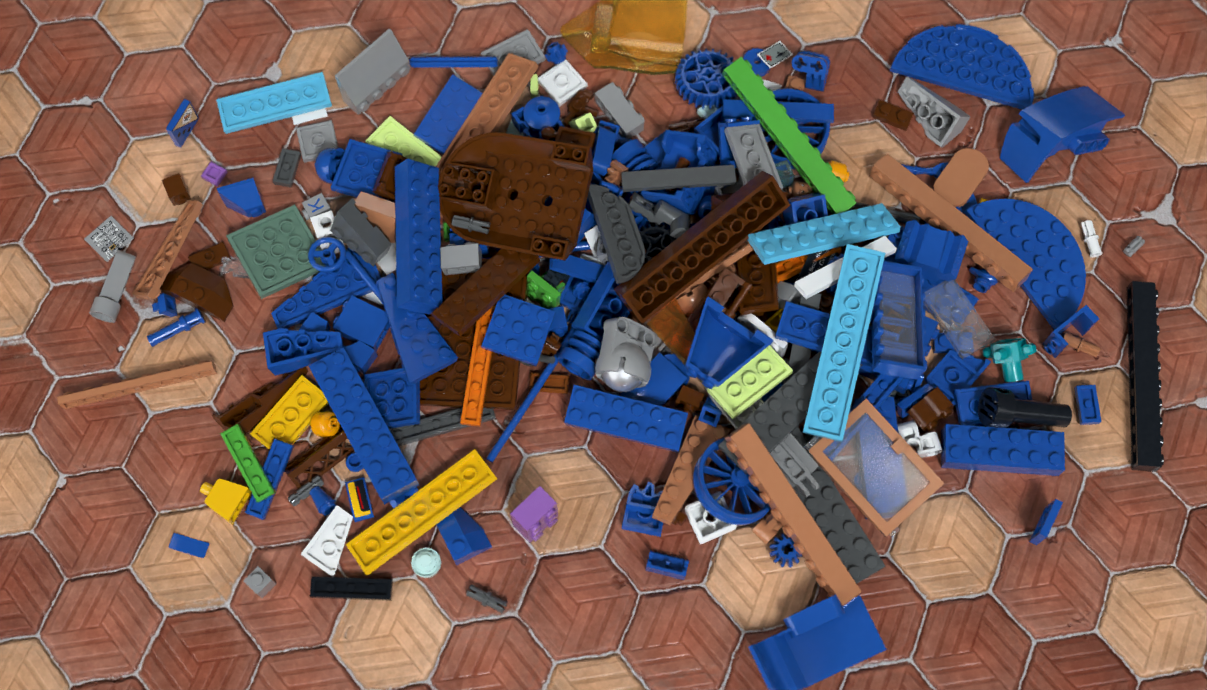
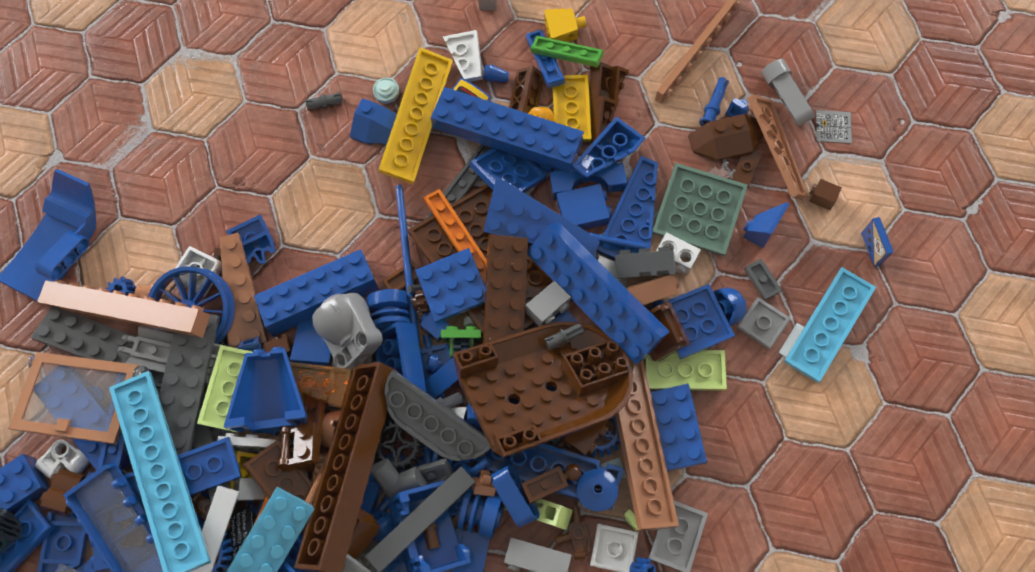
camera: 145 degrees right, 0 degrees up
medium lavender tile [201,162,228,187] -> none
dark grey axle [288,475,324,506] -> none
light grey brick [302,193,331,221] -> none
blue piece [308,237,346,272] -> none
black plate [310,576,393,601] -> none
light grey slope [335,29,411,115] -> none
blue axle [410,56,498,67] -> none
medium lavender brick [510,486,558,543] -> none
blue bracket [598,120,632,148] -> none
blue hinge [646,551,689,580] -> none

